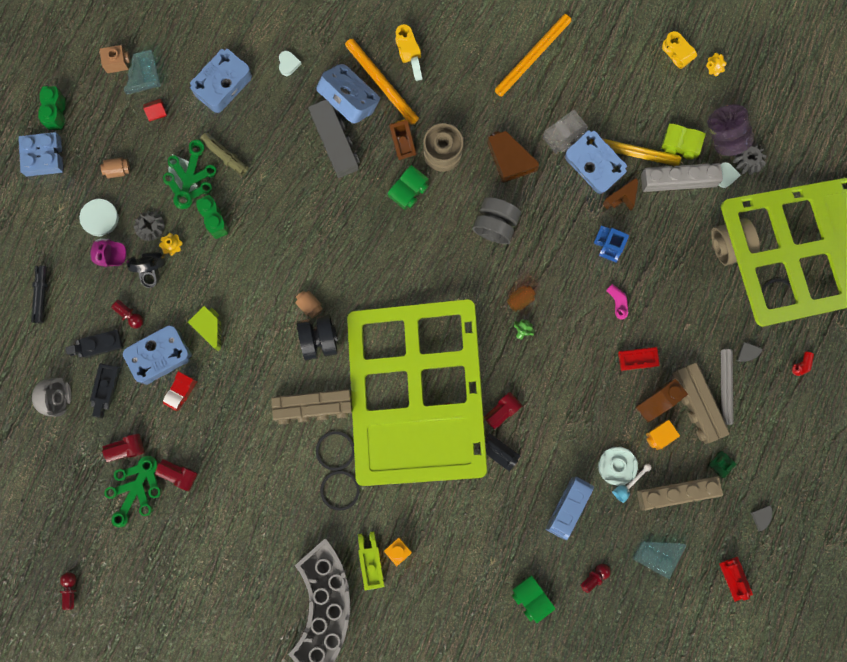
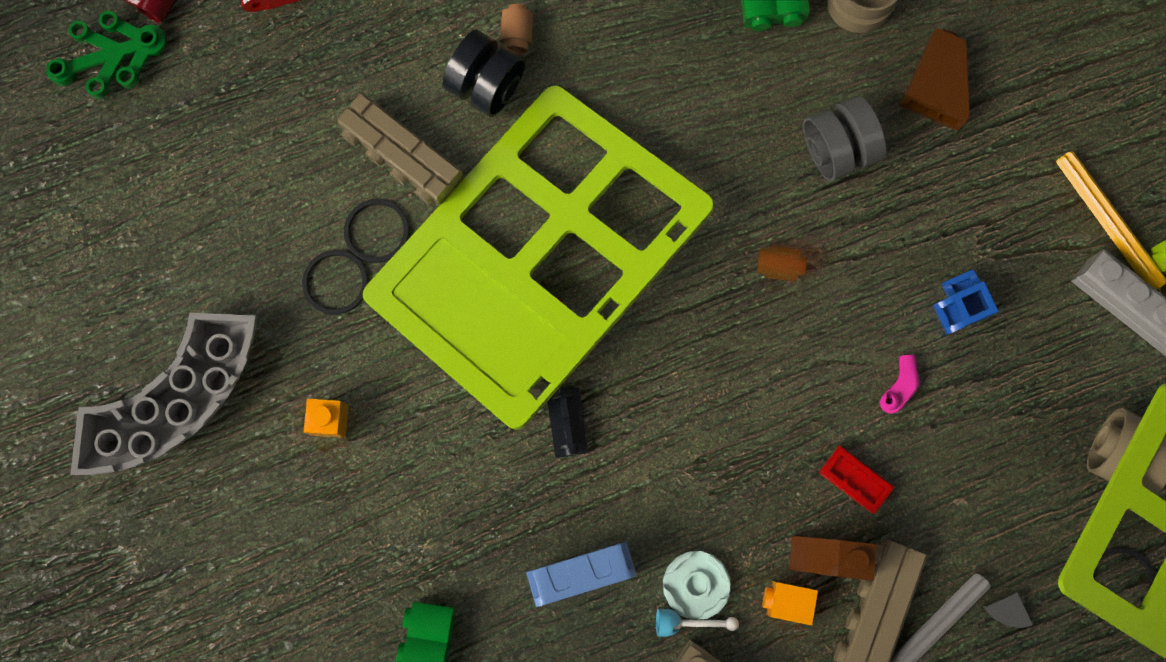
camera: 50 degrees right, 0 degrees up
dark red piece [155,459,198,492] -> none
lime hinge [358,531,385,590] -> none
dark red piece [484,391,523,430] -> none
bright green plant [514,319,535,339] -> none
clear brick [543,110,588,154] -> none
medium blue axle [565,130,627,194] -> none
reddish brown slope [603,178,638,211] -> none

